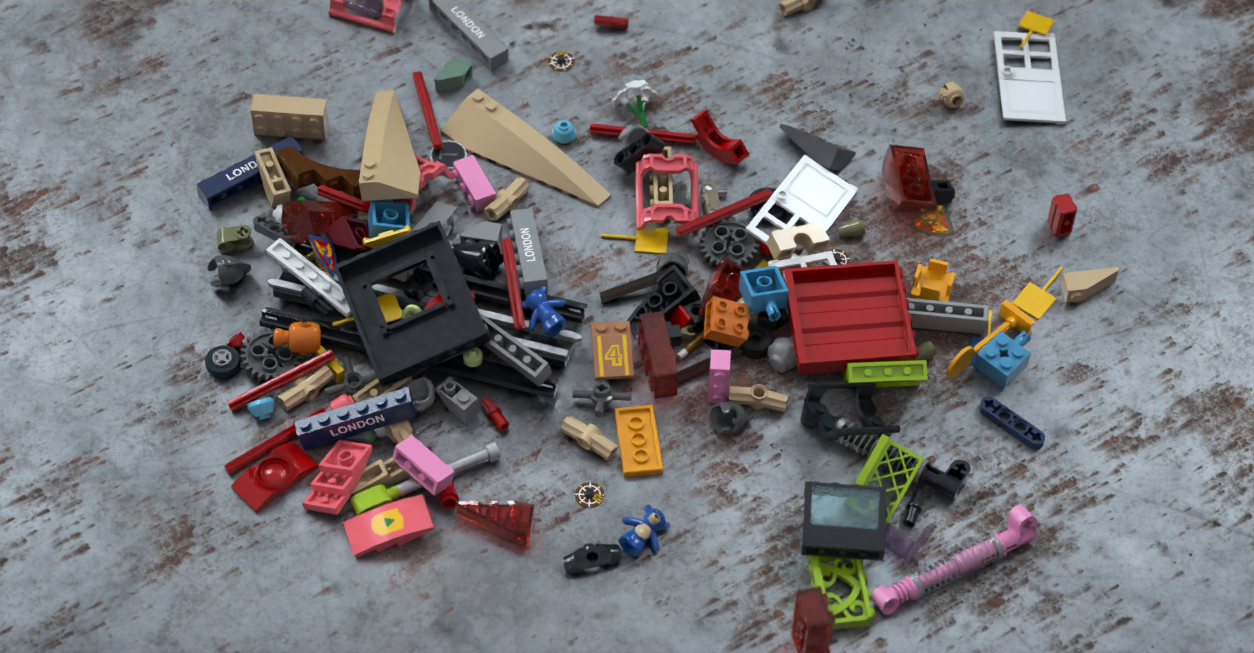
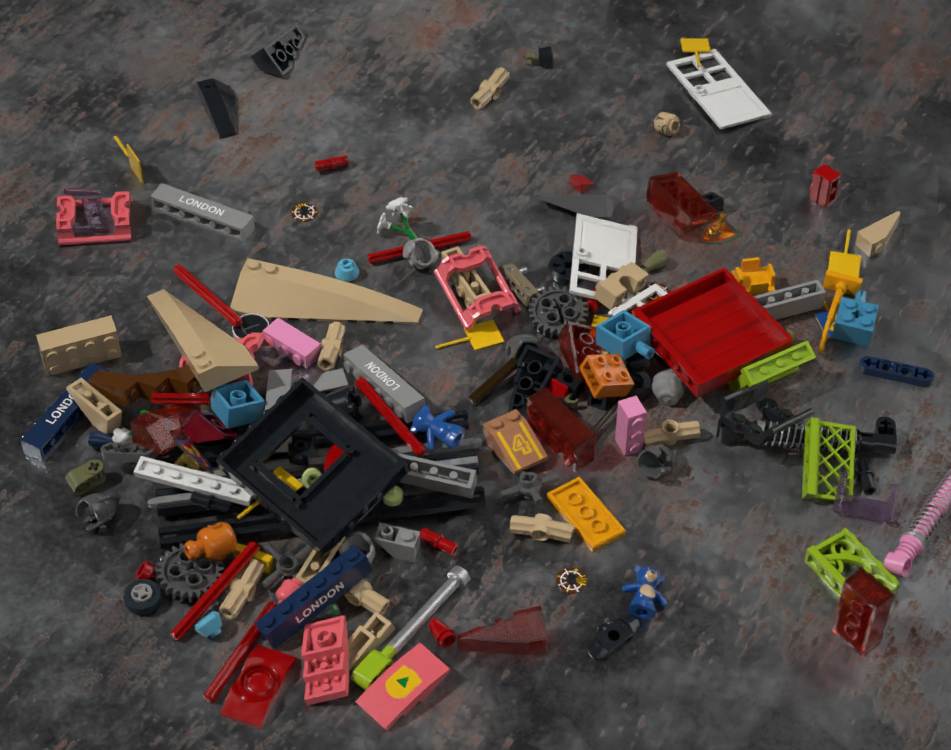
camera: 25 degrees left, 5 degrees down
yellow tile [362,225,411,248] -> none
bright pink brick [392,435,455,496] -> none
sand green slope [434,56,473,92] -> none
black beam [614,132,665,173] -> none
red axle [676,189,773,237] -> none
pearl gold bar [676,331,704,360] -> none
red arch [691,110,749,165] -> none
panel [801,481,887,561] -> none
none -> dark blue cone [88,430,114,449]
none -> red slope [569,175,594,193]

